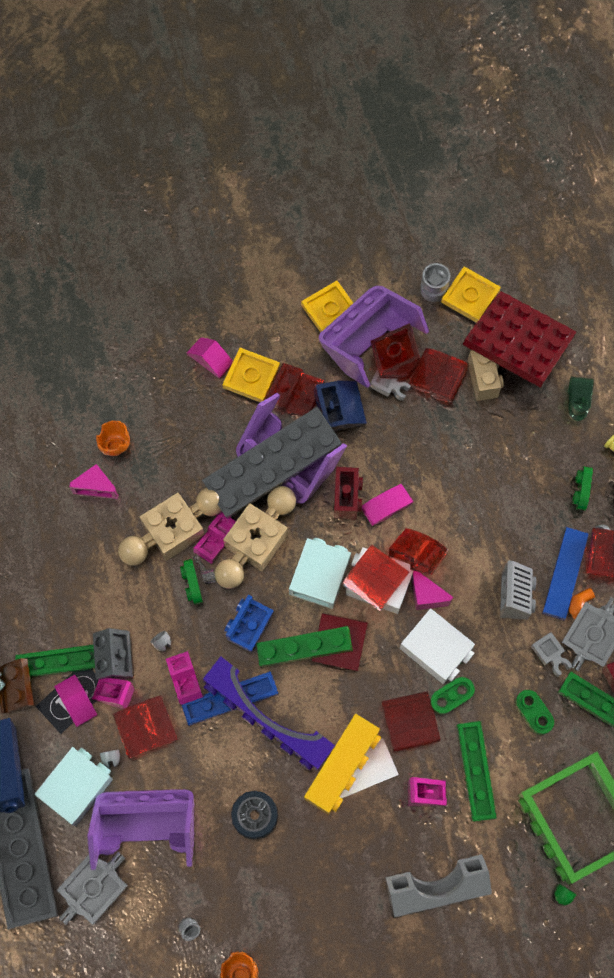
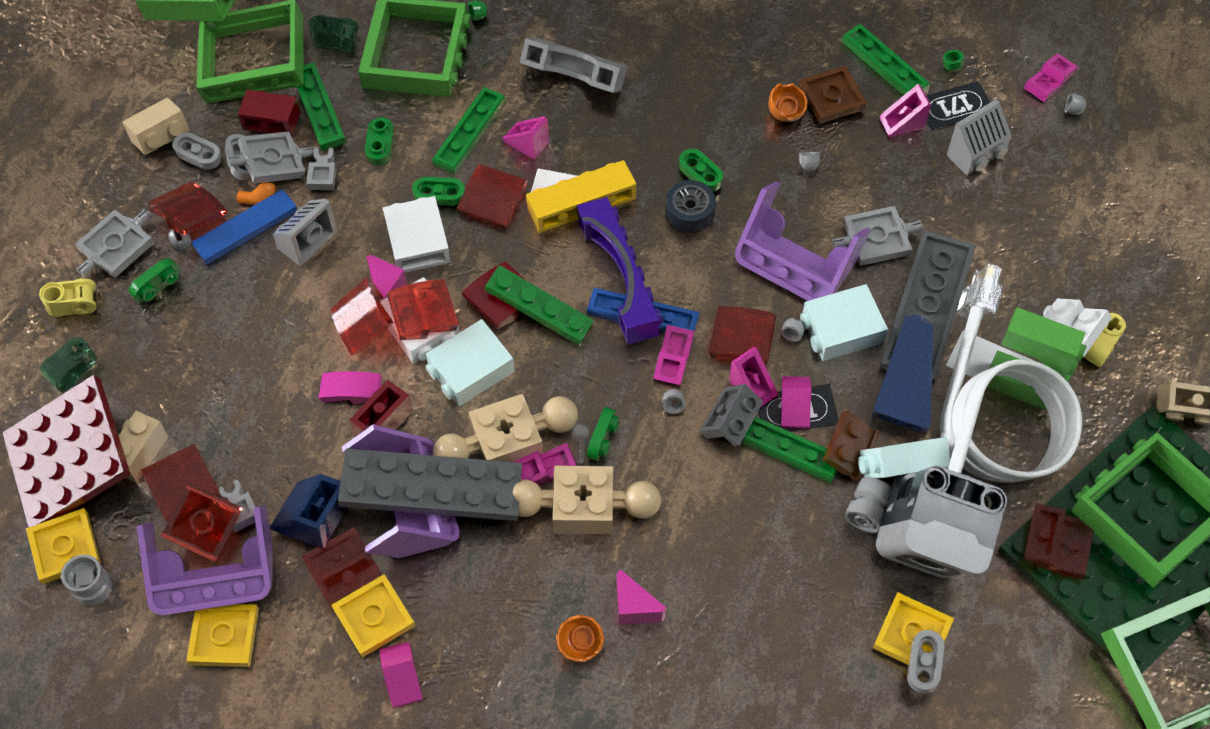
camera: 145 degrees left, 10 degrees down
blue bracket [224,594,274,653] -> none
none -> green plate [679,149,723,192]

